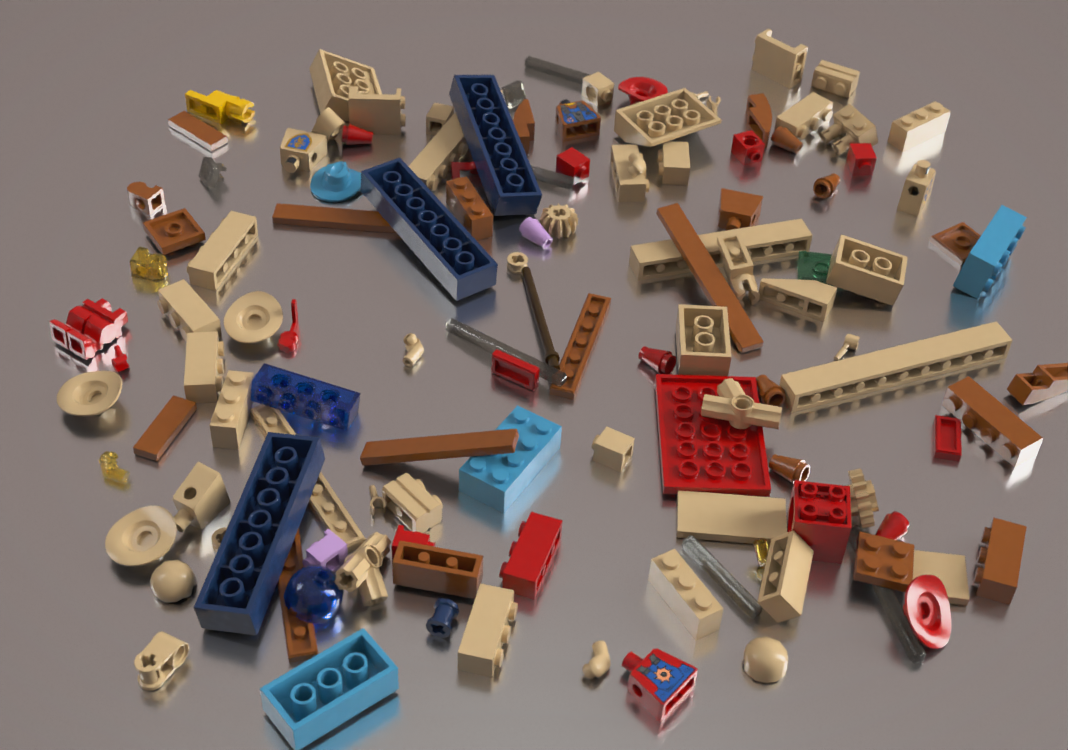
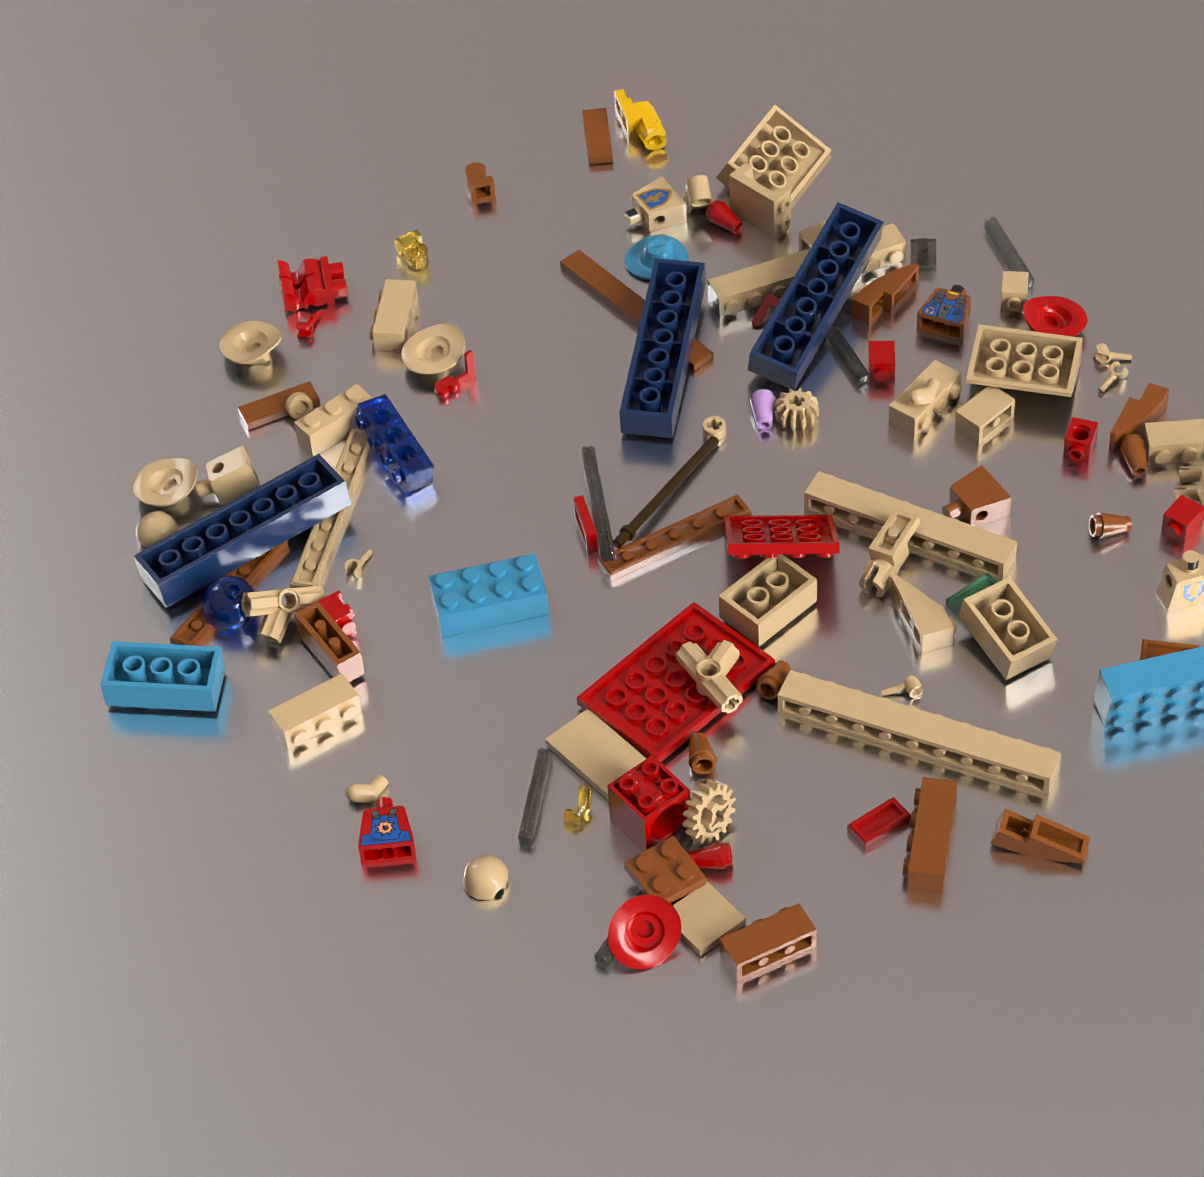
camera: 50 degrees right, 5 degrees up
clear yellow arm [99,451,130,484] -> none
tan piece [134,631,189,691] -> none
dark orange plate [143,208,206,255] -> none
tan brick [184,331,224,403] -> none
tan brick [187,211,258,291] -> none
clear smoke tile [199,157,227,188] -> none
lavender brick [303,529,348,581] -> none
dark orange tile [360,429,519,466] -> none
tan brick [382,473,443,533] -> none
tan arm [403,333,424,367] -> none
dark blue bush [426,598,460,638] -> none
dark orange brick [446,176,493,241] -> none
red brick [499,512,563,600] -> none
tan brick [591,426,635,473] -> none
red cone [638,346,676,374] -> none
tan brick [648,549,724,641] -> none
dark orange tile [656,203,764,353] -> none
tan brick [757,530,814,623] -> none
none -> tan tile [285,392,313,419]
none -> red plate [724,515,840,559]

